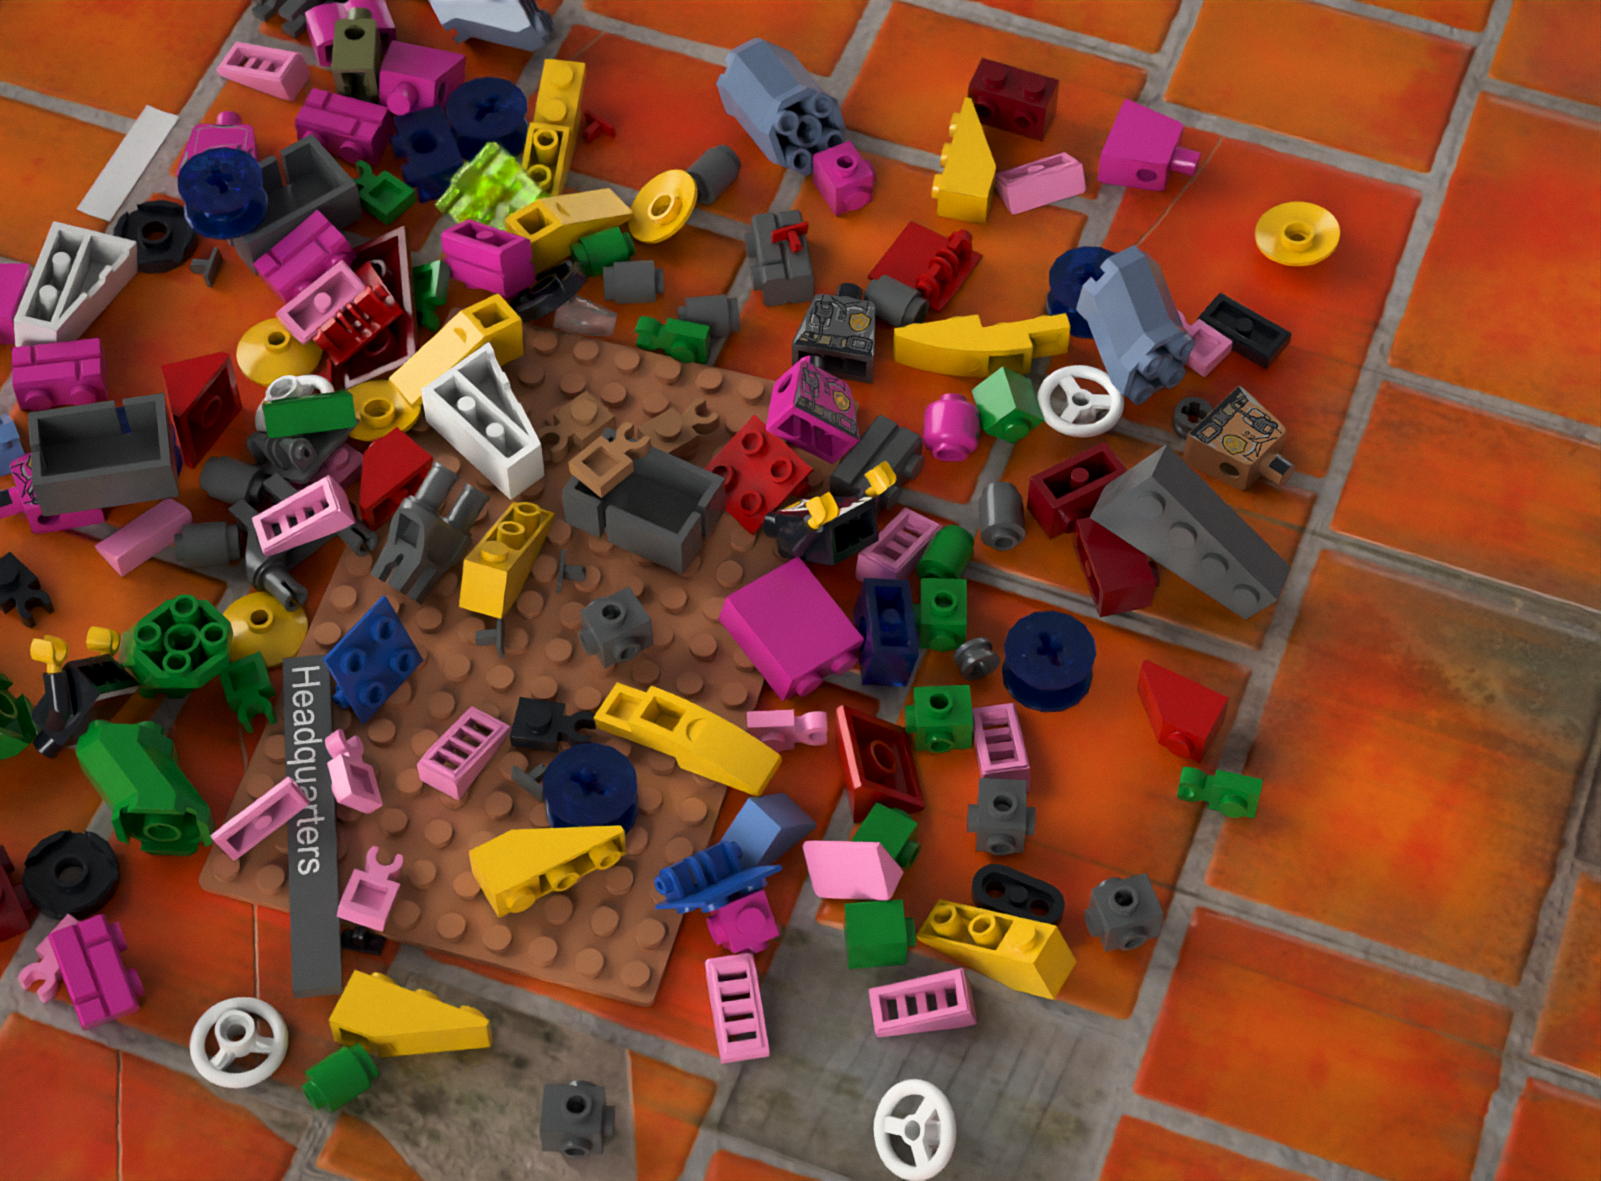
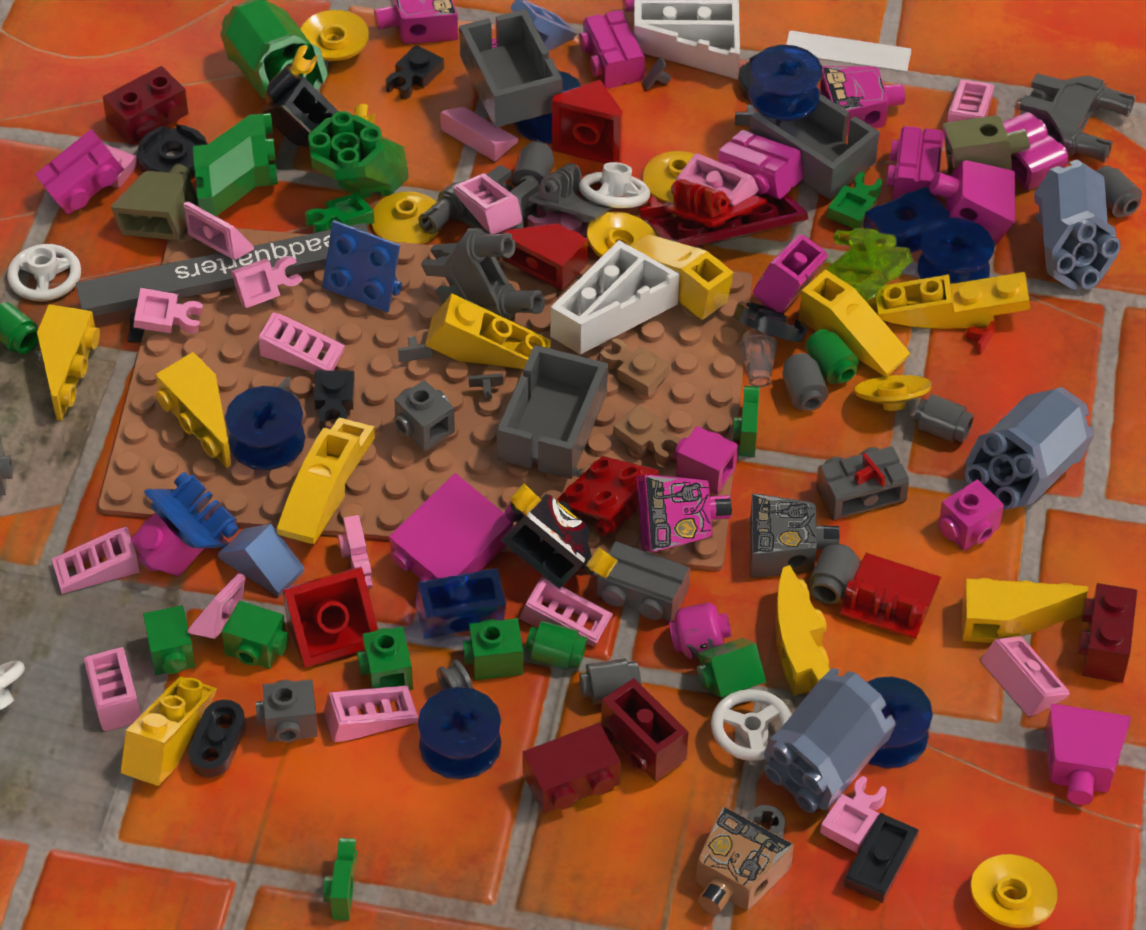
camera: 80 degrees right, 5 degrees down
dark grey brick [174,521,242,569] -> none
green slope [261,390,356,438] -> none
green plate [412,259,451,336] -> none
medium nougat plate [569,421,651,498] -> none
dark grey brick [677,294,740,338] -> none
dark grey brick [1084,873,1164,952] -> none
dark grey wedge [1090,444,1291,620] -> none
red slope [1137,659,1229,763] -> none
none -> olive torso [111,164,198,241]
none -> dark grey piece [642,57,671,89]
none -> dark pink brick [674,426,738,495]

